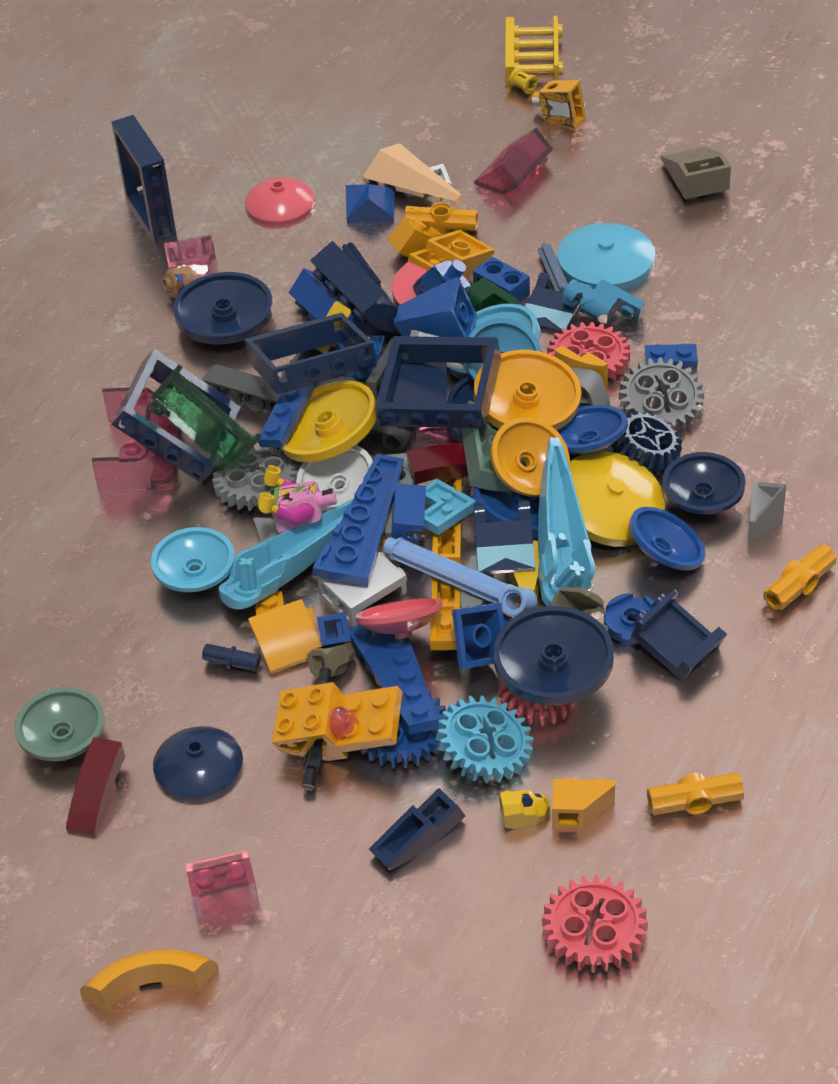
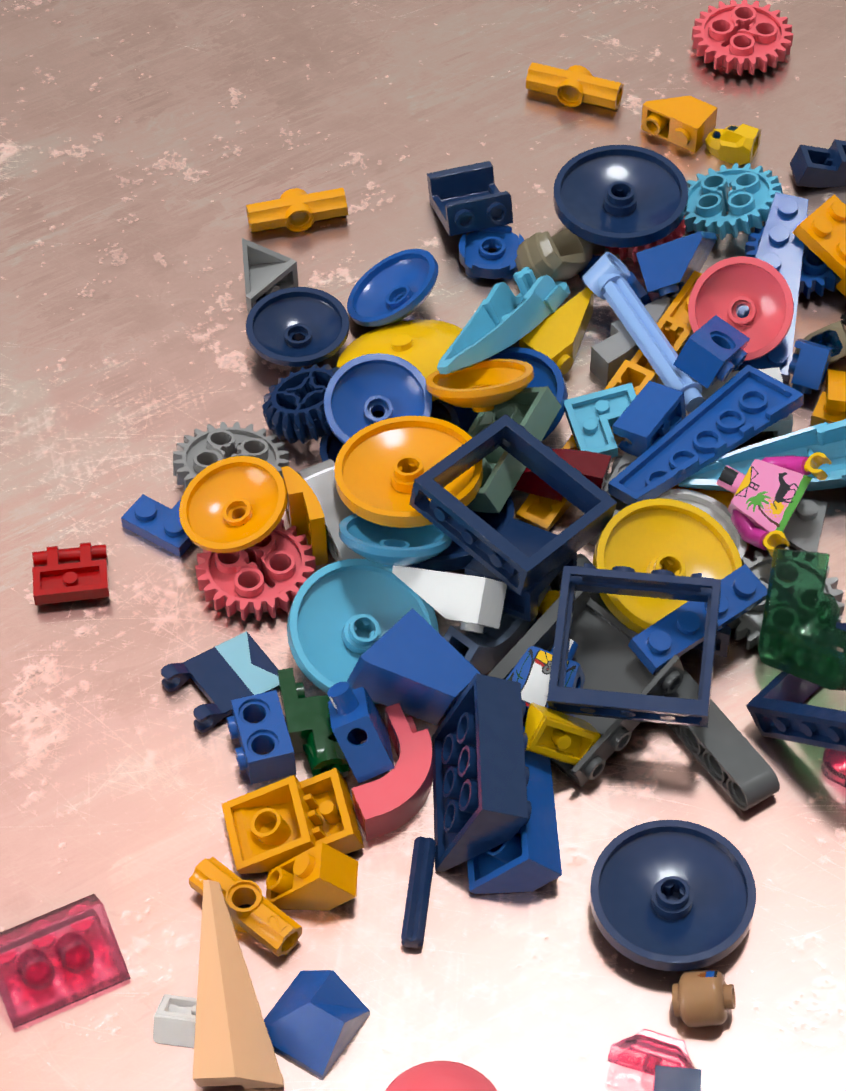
camera: 150 degrees left, 5 degrees up
dark blue flag [473,501,535,574] -> none
sand blue axle [538,243,568,292] -> none
medium azure dish [557,223,655,290] -> none
dark azure plate [562,279,645,324] -> none
none -> red plate [32,542,110,605]
none -> light orange dish [179,456,287,553]
none -> blue brick [673,315,750,389]

